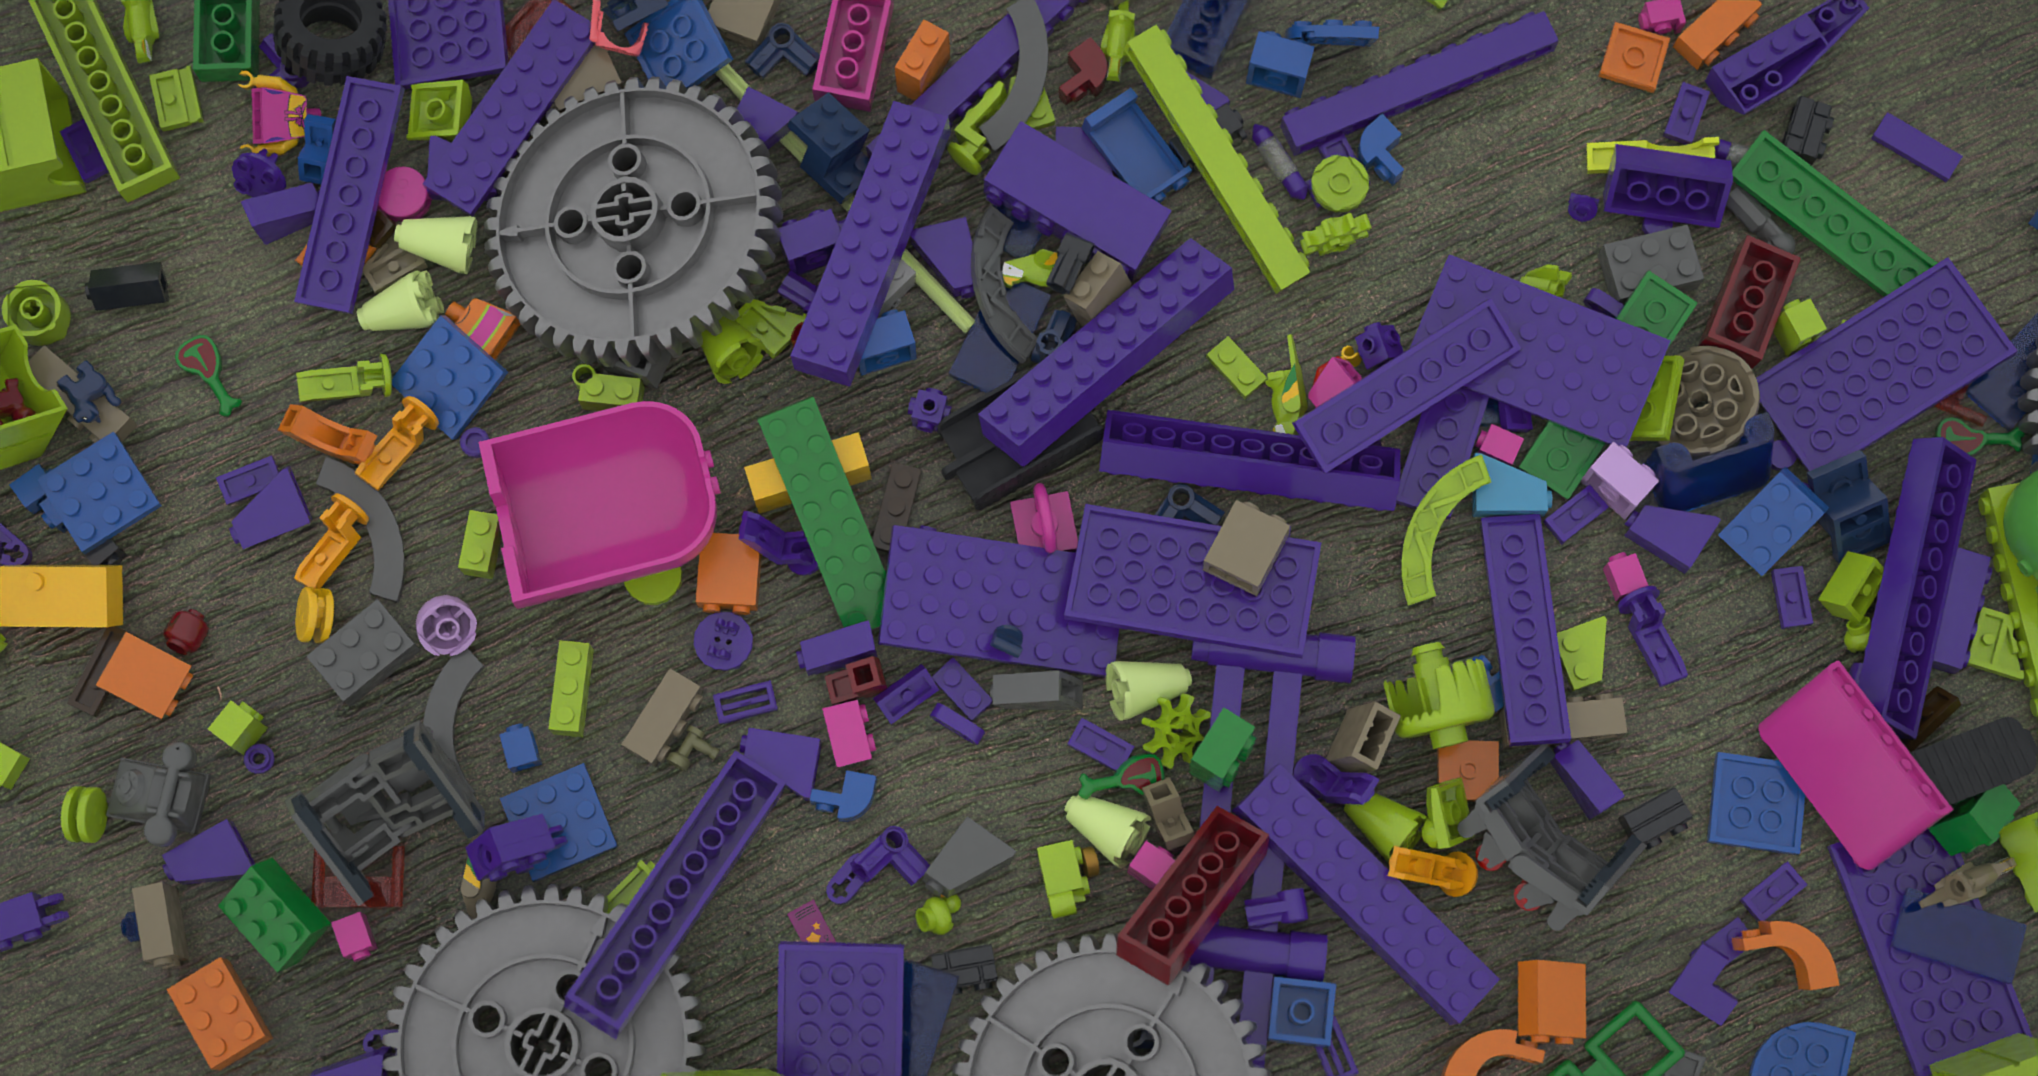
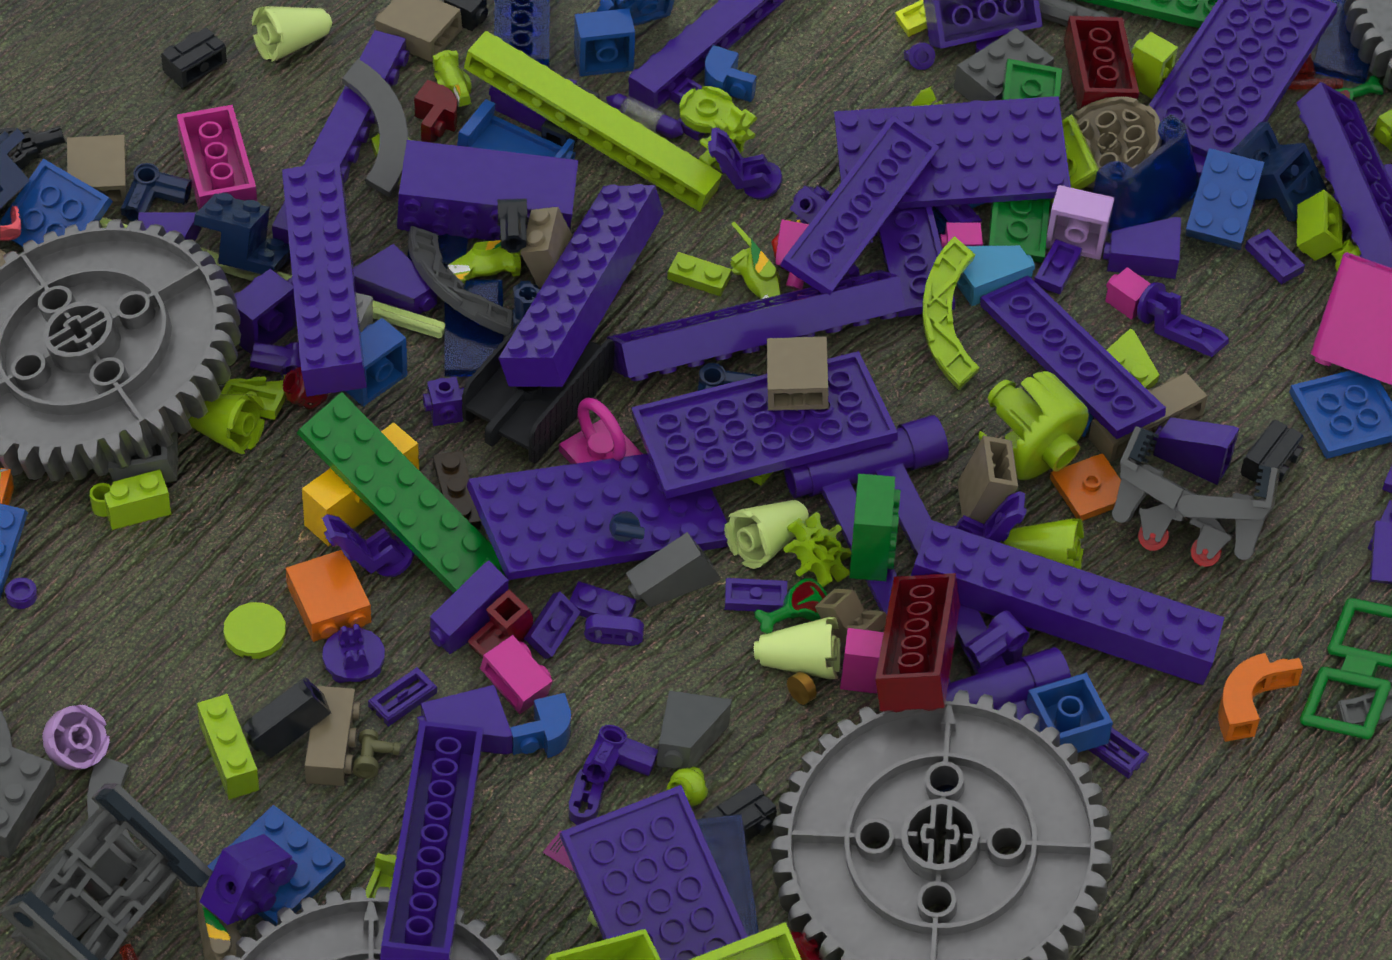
camera: 30 degrees left, 25 degrees down
lime brick [458,510,502,579] -> none
dark pink cylinder [478,401,721,609] -> none
blue brick [499,724,542,773] -> none
orange brick [895,19,950,101] -> none
lime piece [947,81,1008,175] -> none
lime hinge [1037,840,1090,919] -> none
light orange piece [1388,846,1478,897] -> none
lime slope [1421,777,1475,849] -> none
orange brick [1518,960,1586,1045] -> none
none -> black brick [242,677,331,758]
none -> dark purple piece [708,127,783,200]

